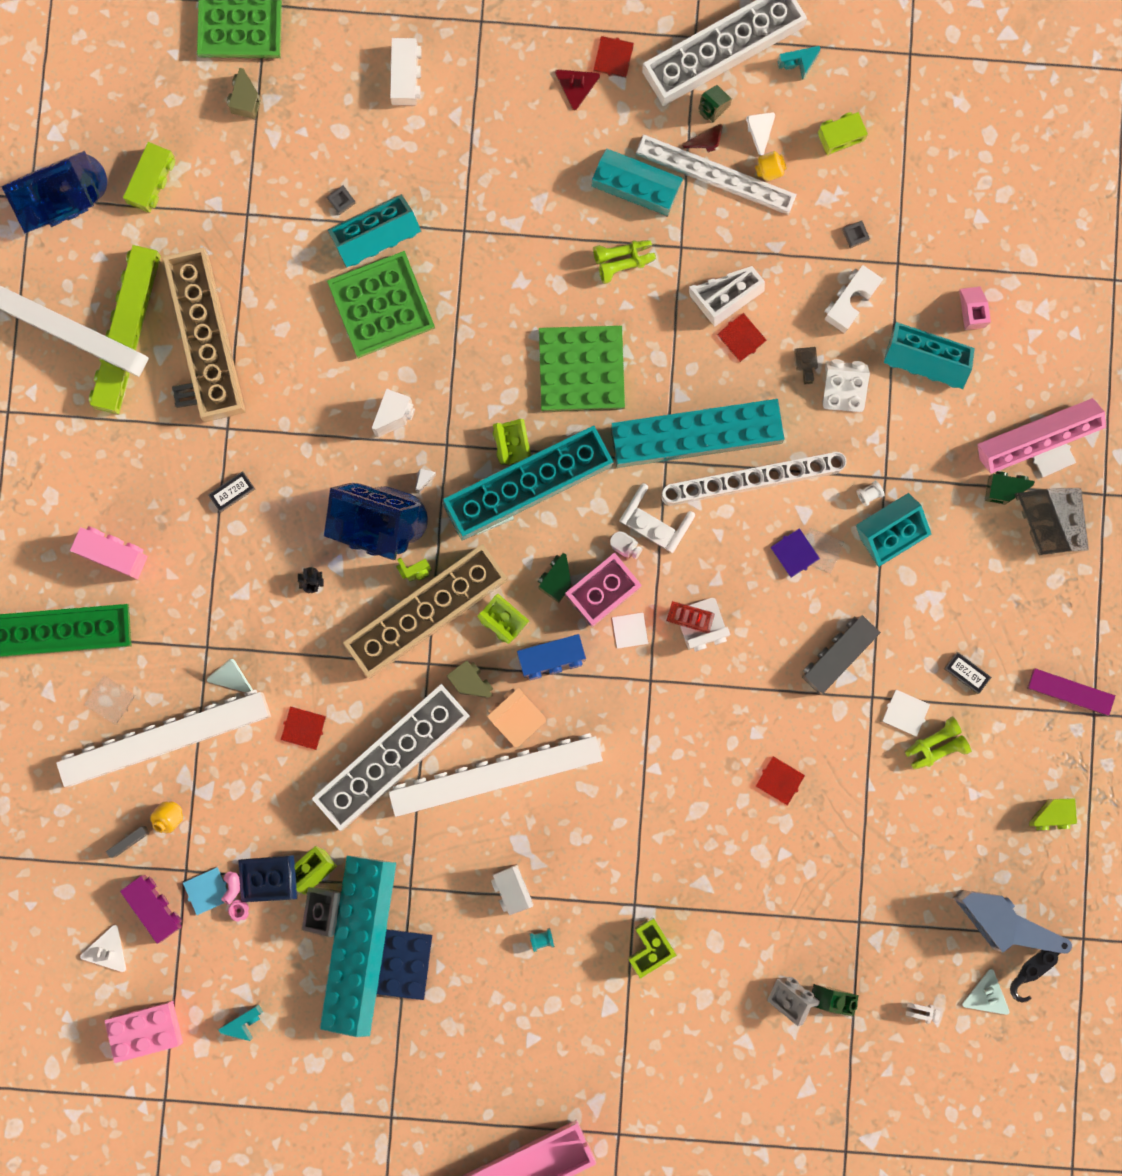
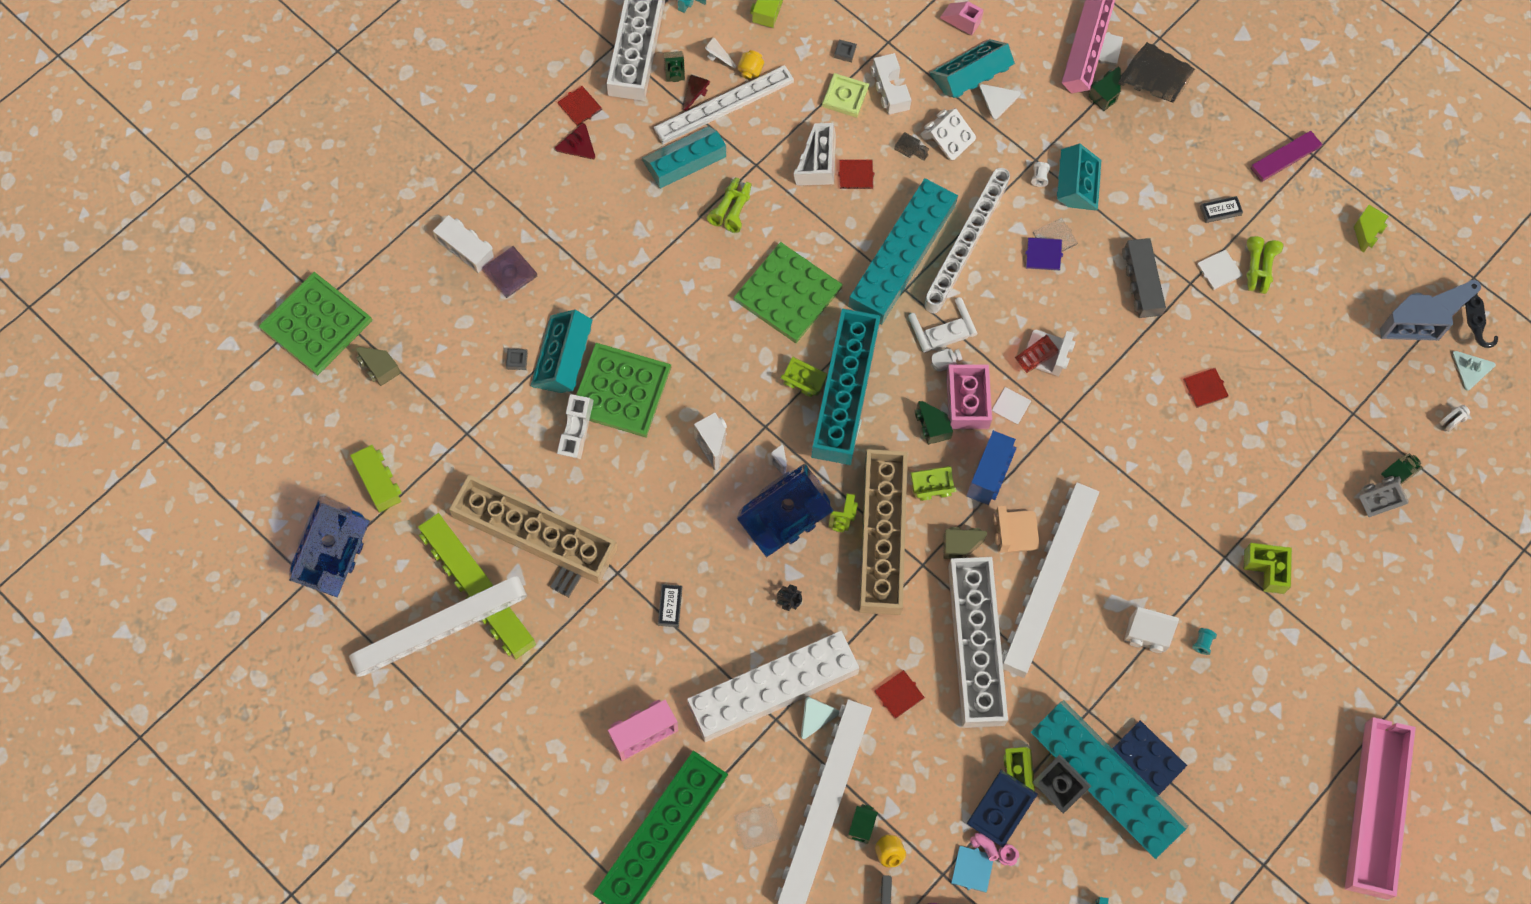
camera: 50 degrees left, 15 degrees down
none -> clear purple plate [482,246,537,298]
none -> white arch [557,394,594,459]
none -> white brick [687,631,860,742]
none -> yellowish green tile [822,73,869,118]
none -> dark green slope [847,804,878,844]
none -> white piece [980,84,1021,120]

